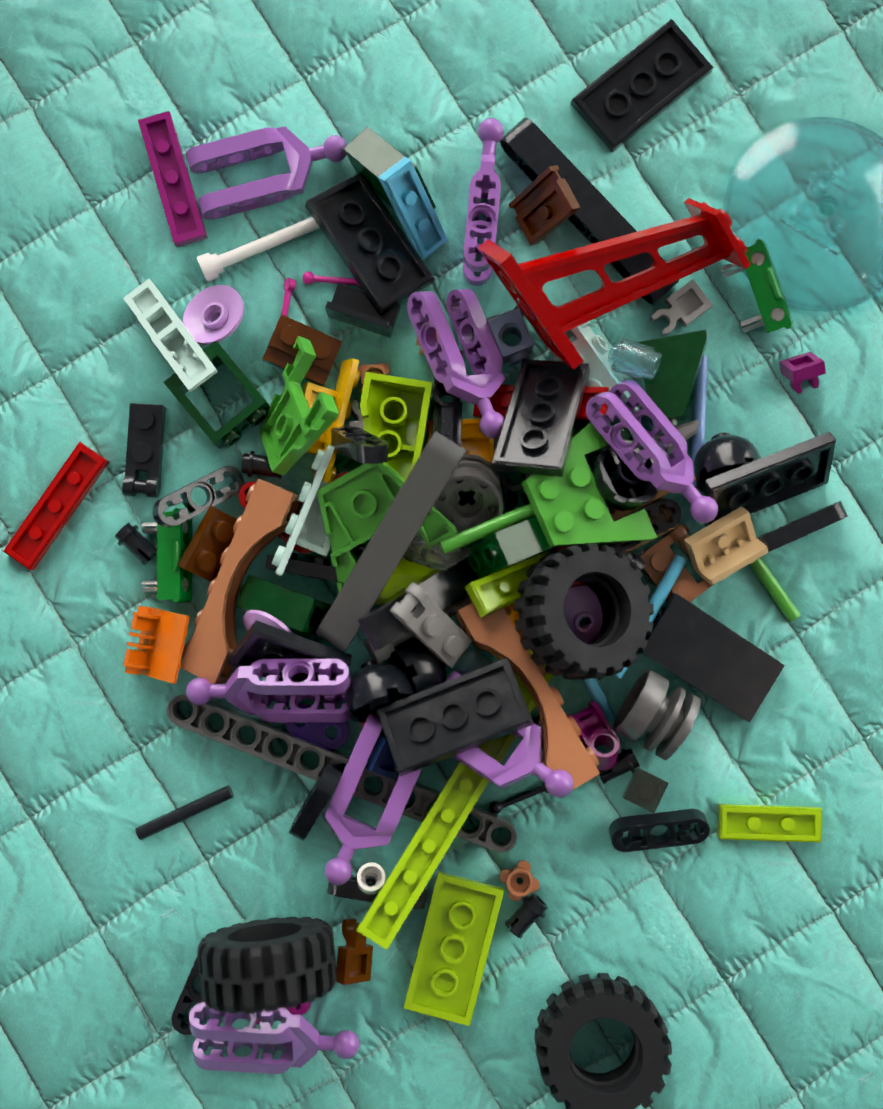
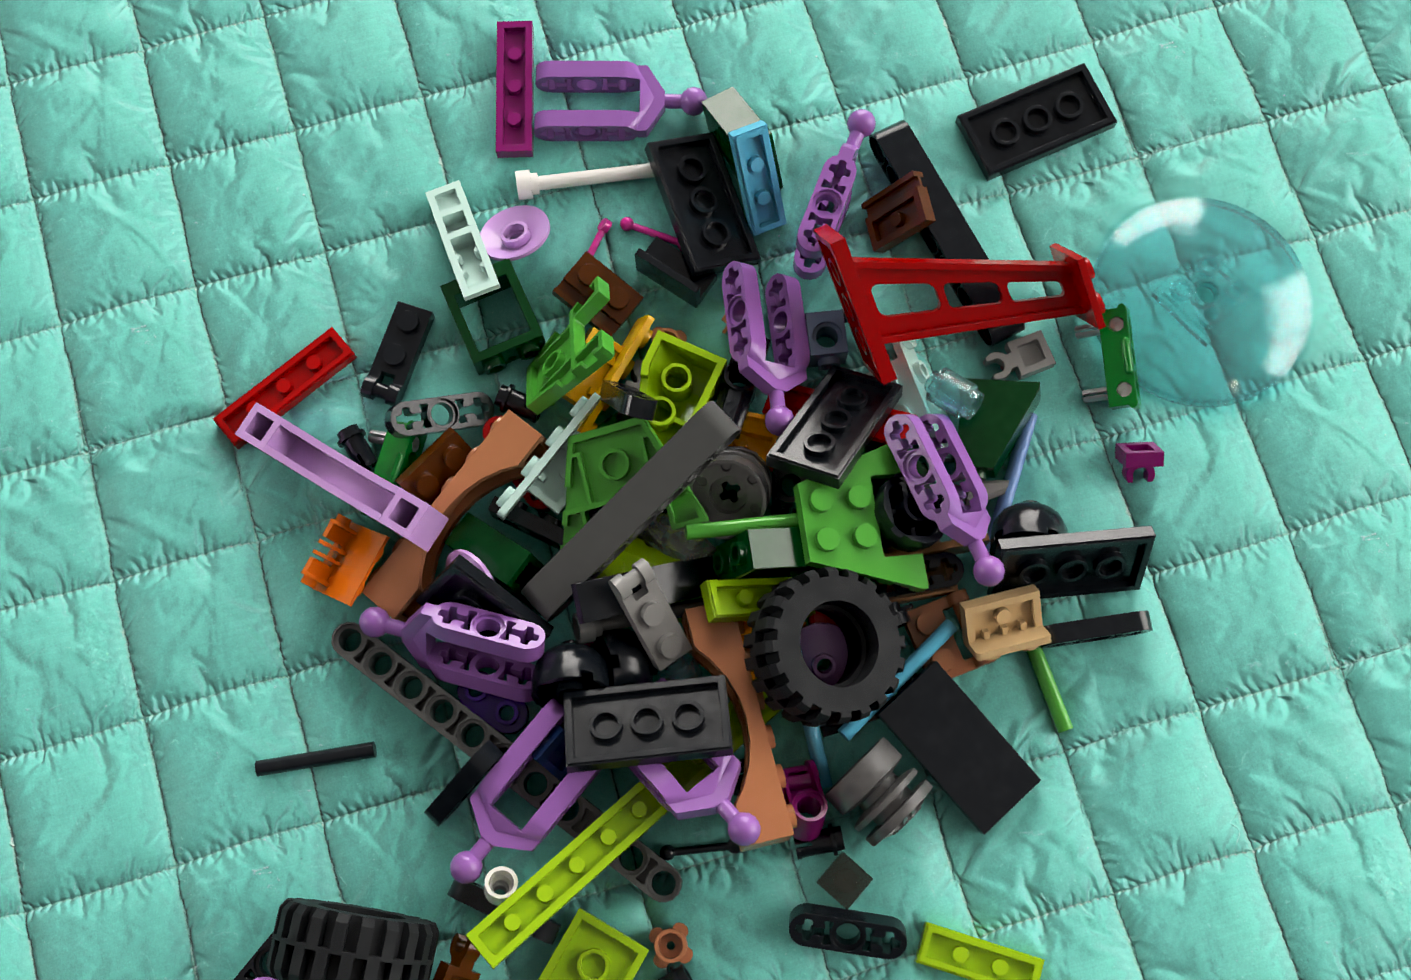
camera: 15 degrees right, 10 degrees down
none -> lavender arch [235,402,449,552]

